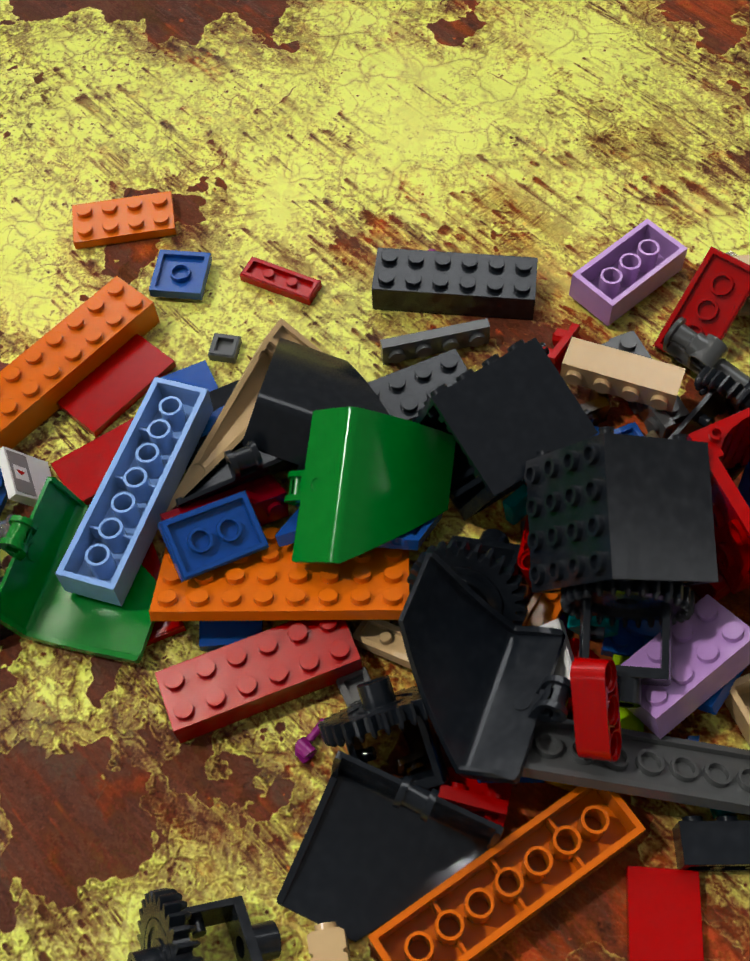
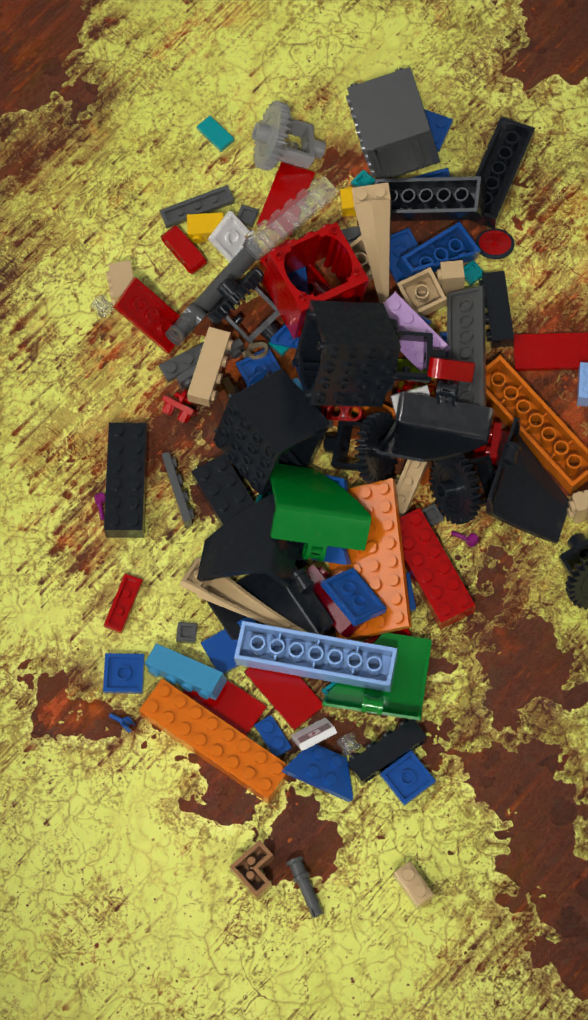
camera: 95 degrees left, 10 degrees up
orange plate [72,191,177,249] -> none
lavender brick [569,218,688,326] -> none
none -> blue hand [109,713,136,733]
none -> dark azure brick [145,643,227,701]
none -> blue plate [254,715,292,758]

